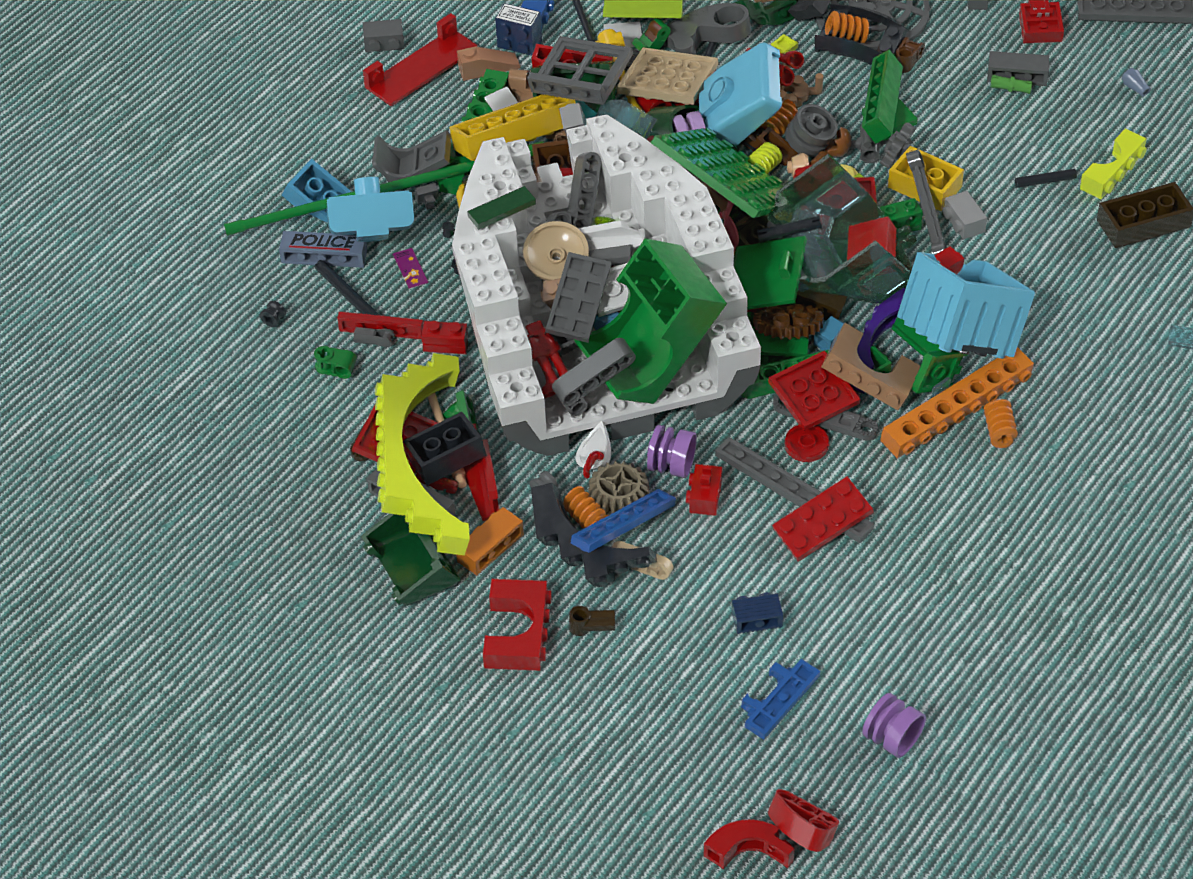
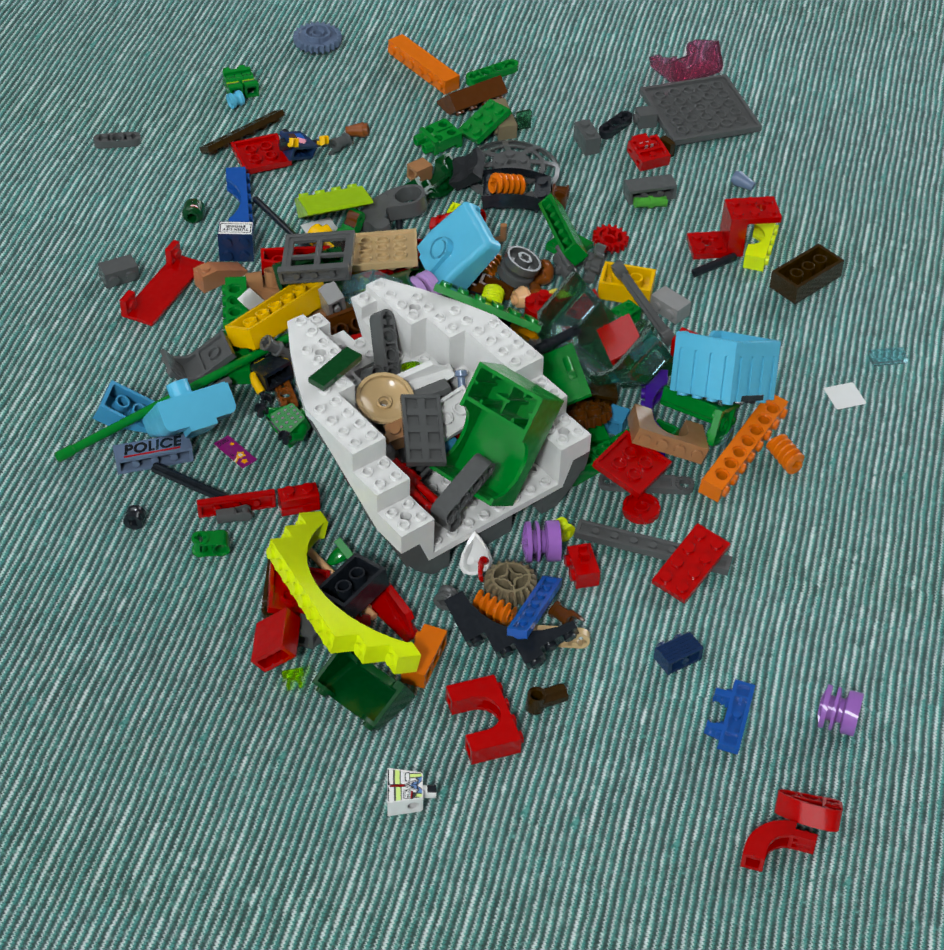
camera: 25 degrees left, 5 degrees down
none -> red brick [251,607,301,672]
none -> clear neon green tile [281,667,304,691]
none -> torso [387,768,436,816]
none -> reddish brown piece [548,601,585,625]
none -> neon yellow wheel [556,517,575,542]
none -> red gear [592,224,629,254]
none -> dark brown plate [660,135,676,157]
none -> red bracket [686,196,782,260]
none -> white sticker [824,382,866,409]

